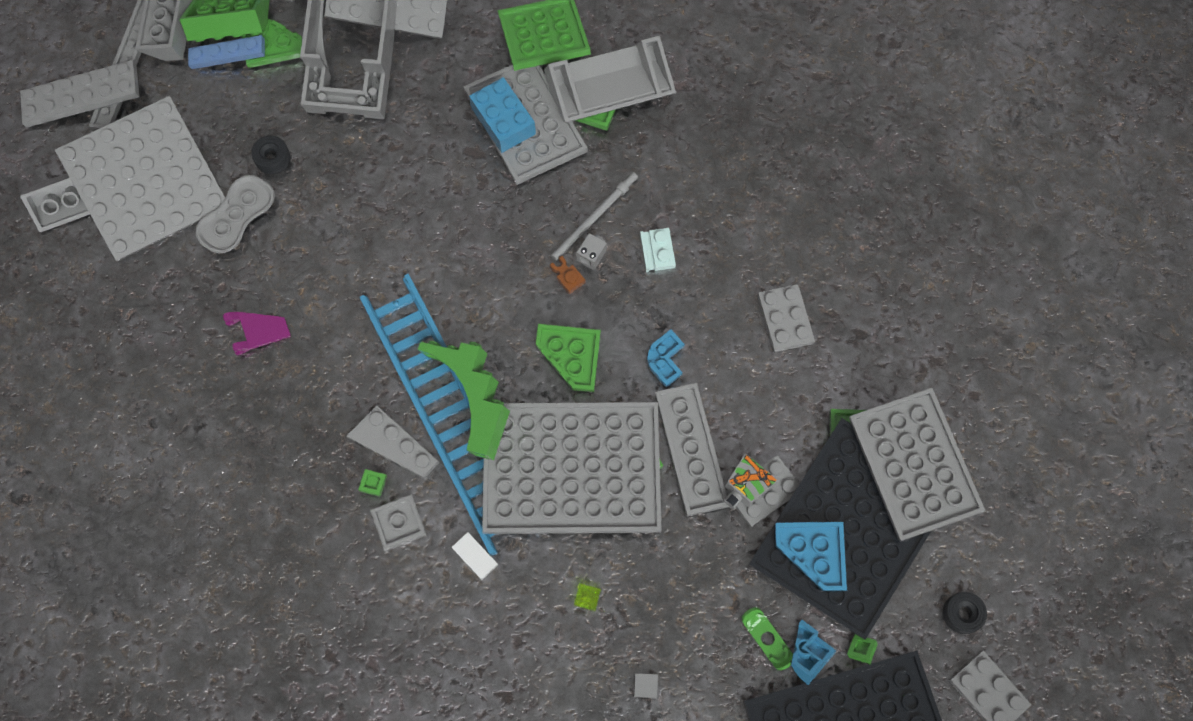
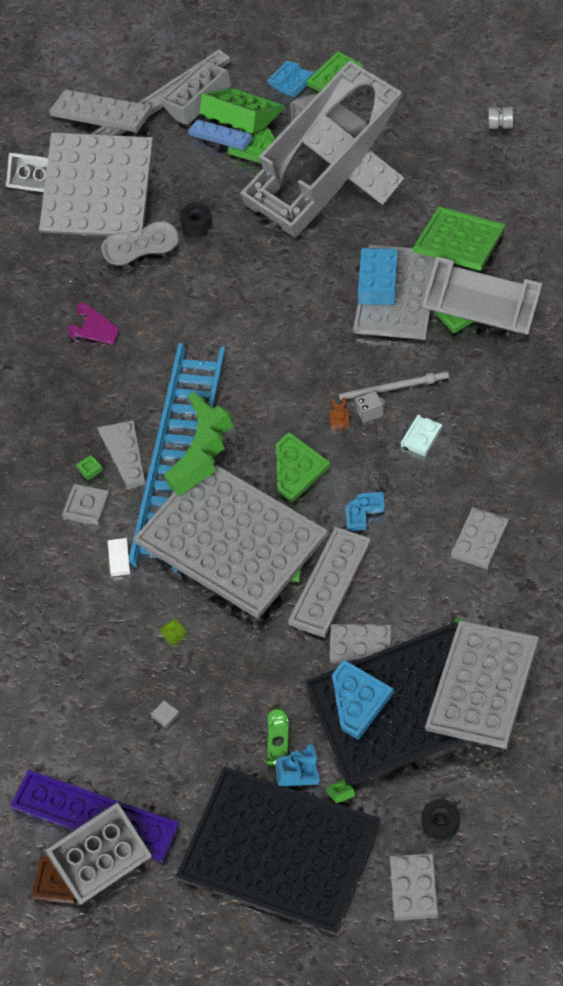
camera: 45 degrees right, 15 degrees down
torso [724,453,778,509] -> none

